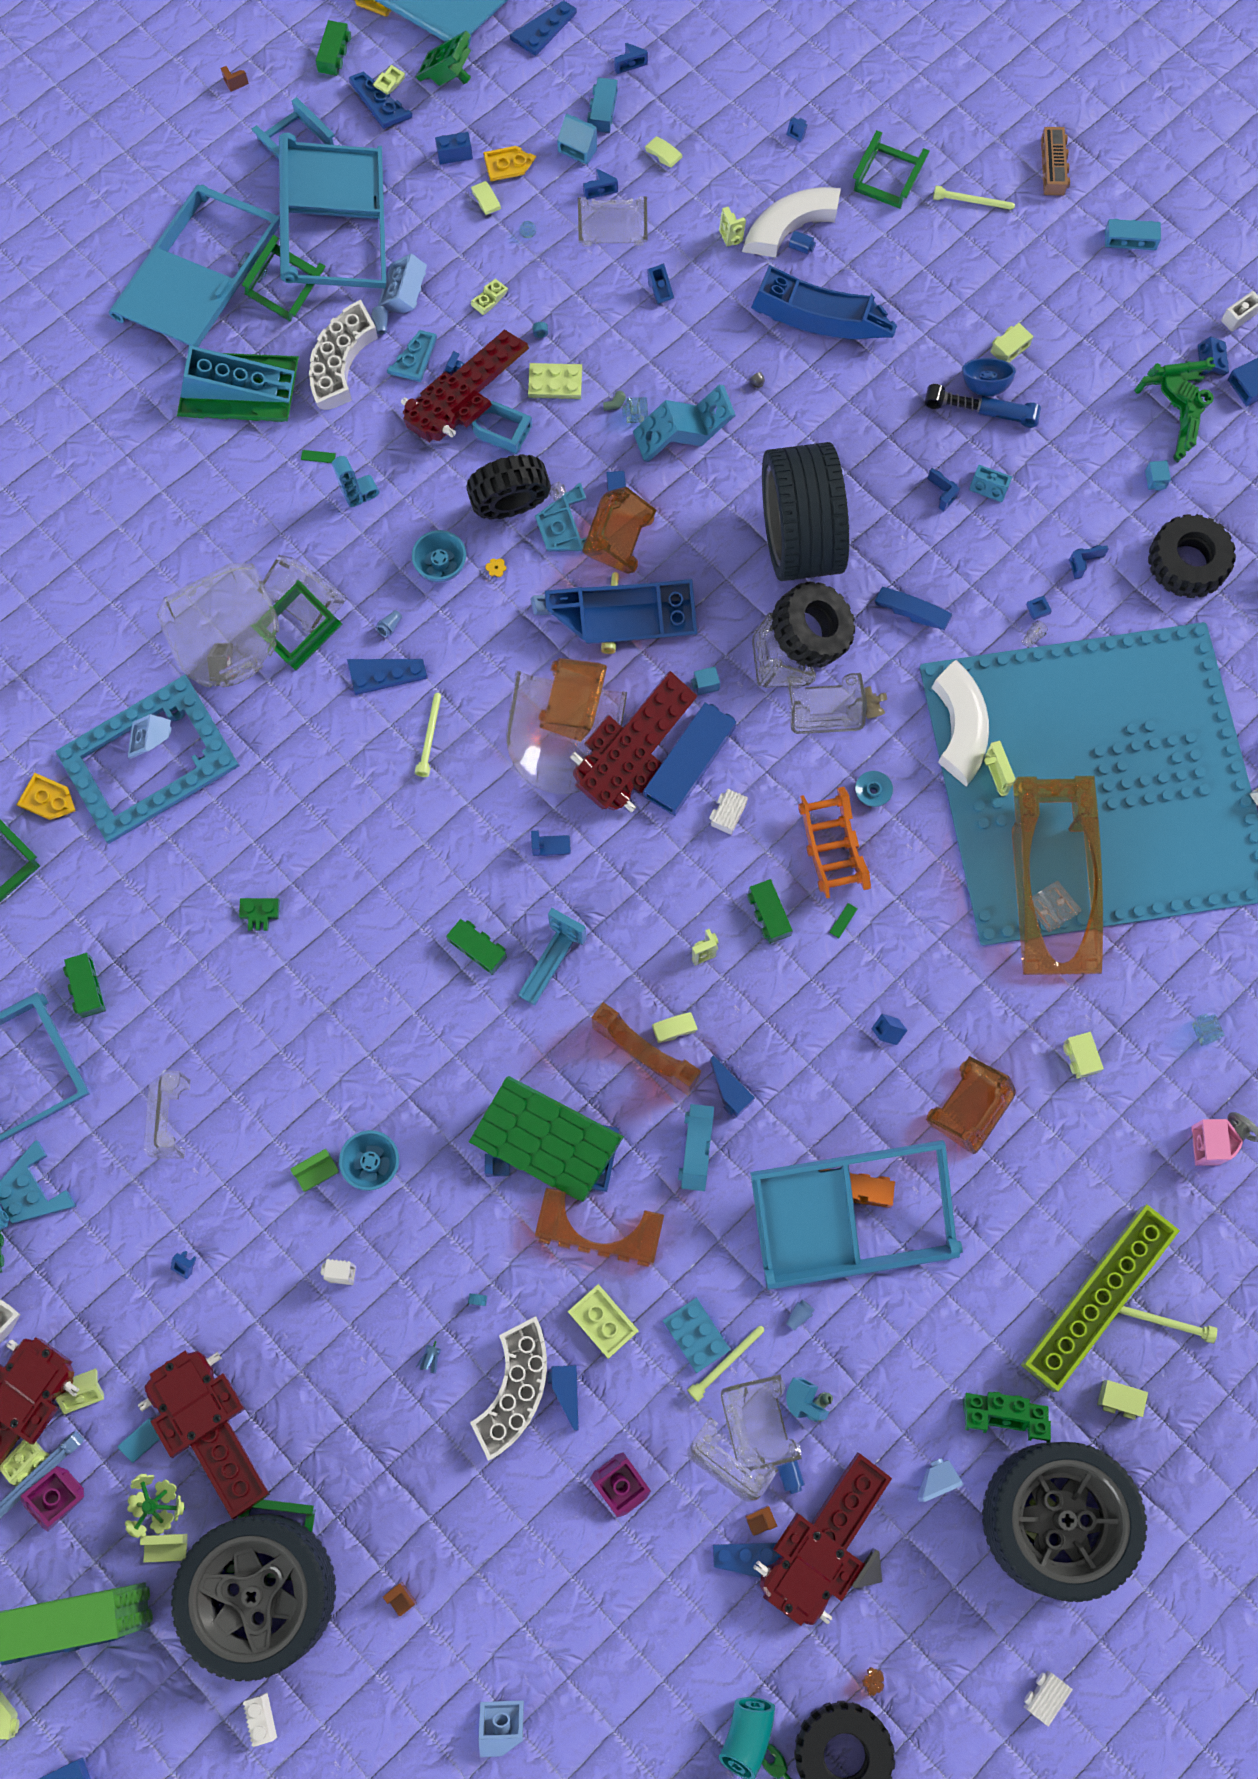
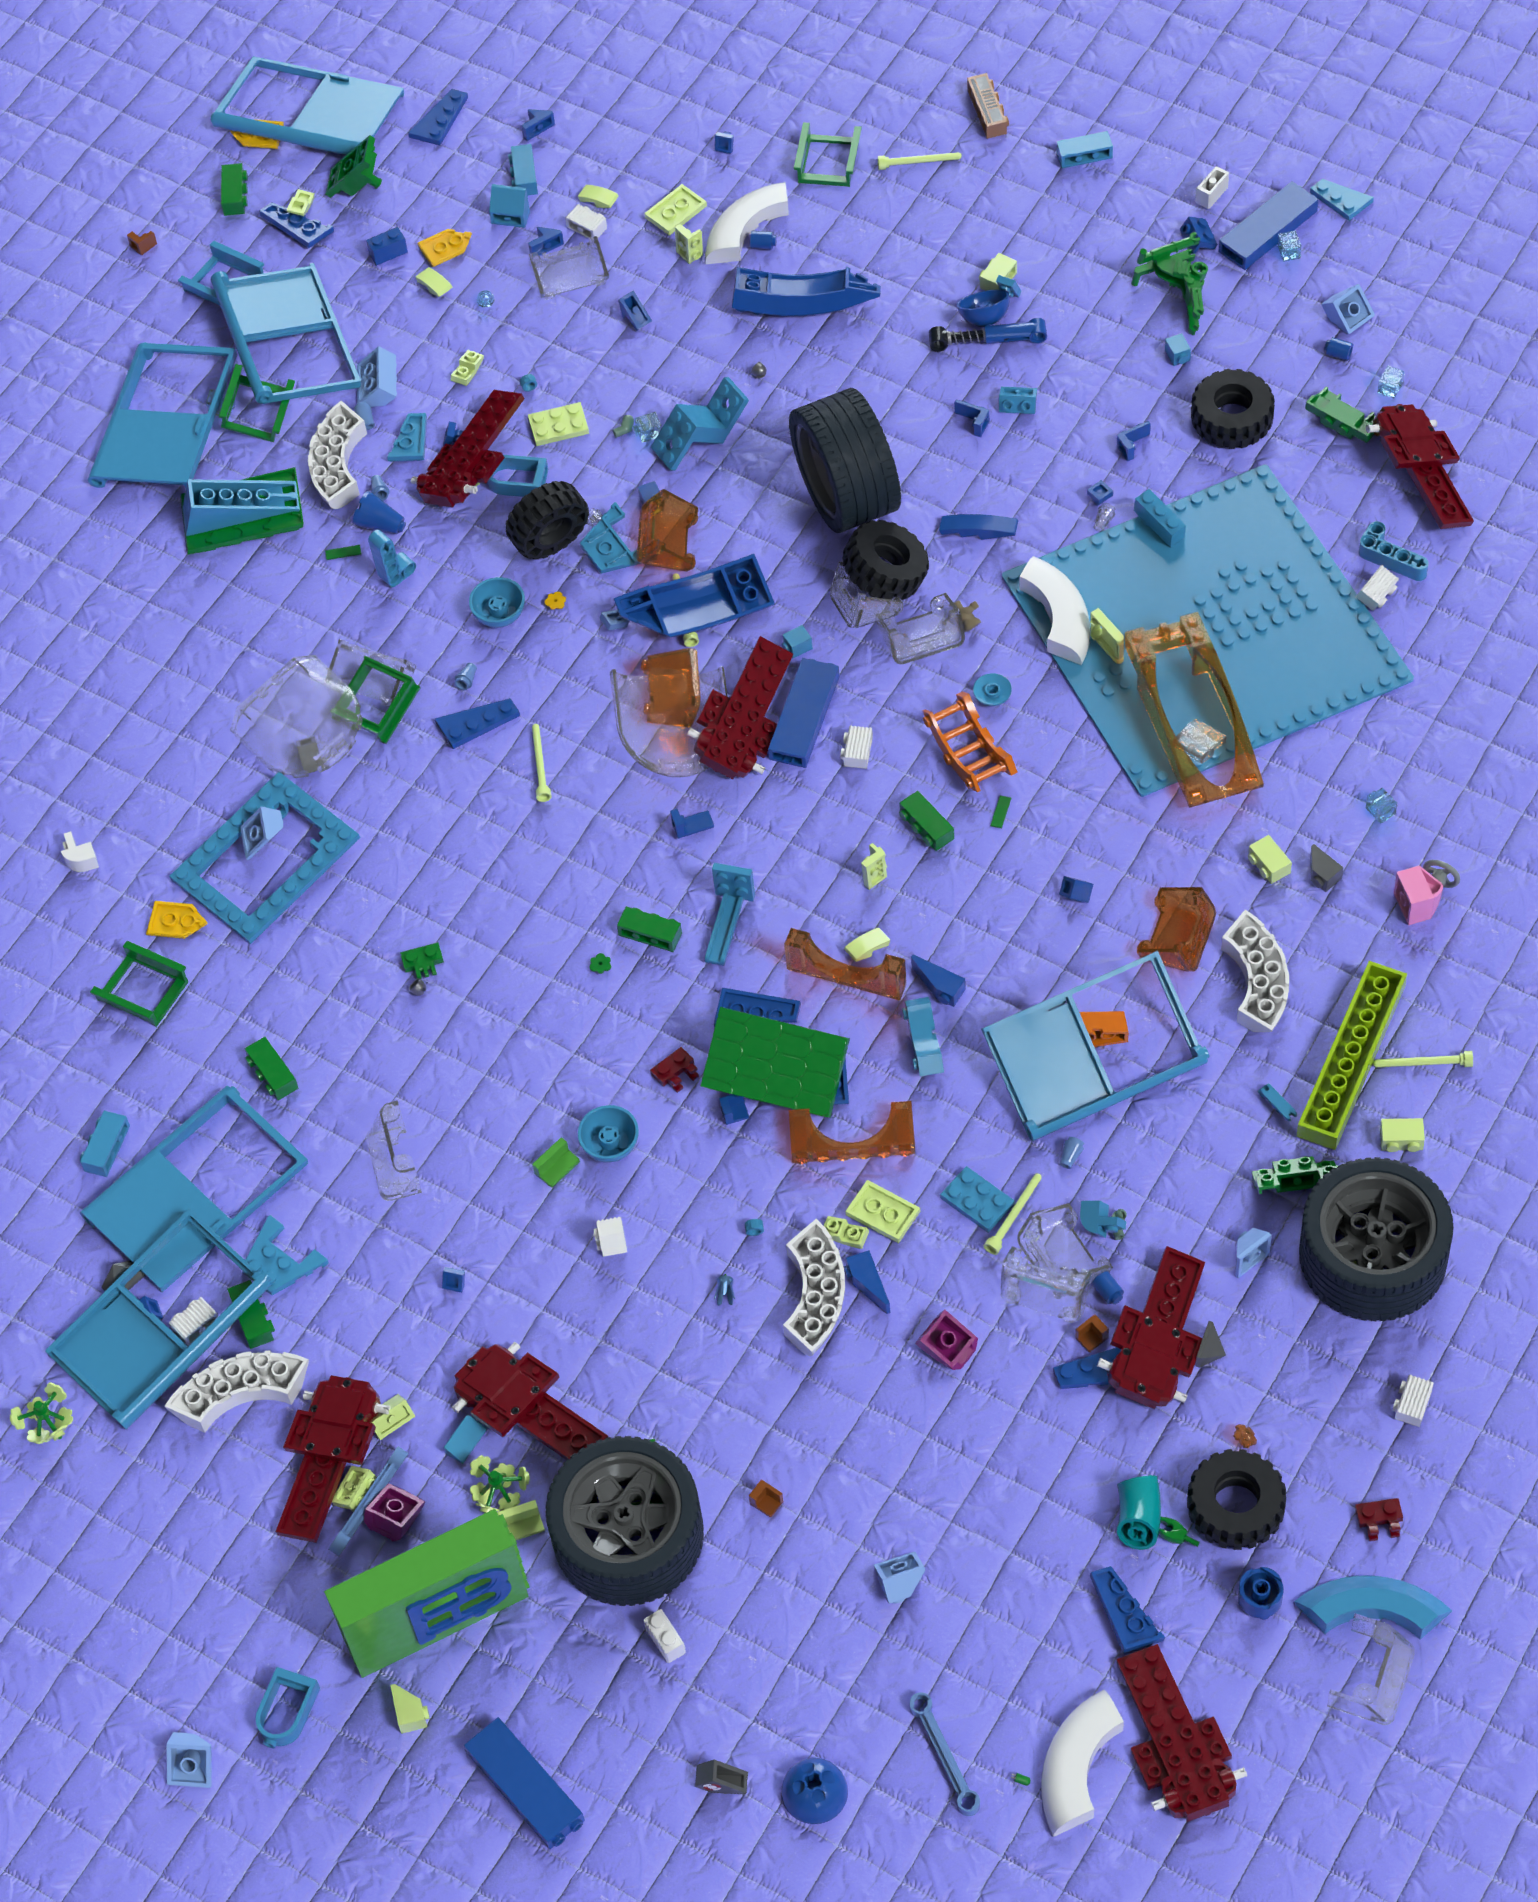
camera: 10 degrees left, 15 degrees down
none -> blue cone [352,491,406,534]
none -> medium blue cone [371,475,389,501]
none -> flat silver hinge [409,978,426,996]
none -> white brick [565,204,607,241]
none -> green plant [590,953,612,974]
none -> yellowish green plate [644,184,707,236]
none -> dark red plate [650,1047,699,1093]
none -> blue wing [714,987,801,1027]
none -> yellowish green slope [824,1216,869,1249]
none -> dark azure plate [996,275,1022,298]
none -> dark azure brick [1134,489,1186,548]
none -> white brick [1221,910,1289,1032]
none -> dark azure piece [1258,1083,1297,1122]
none -> dark grey slope [1310,844,1344,892]

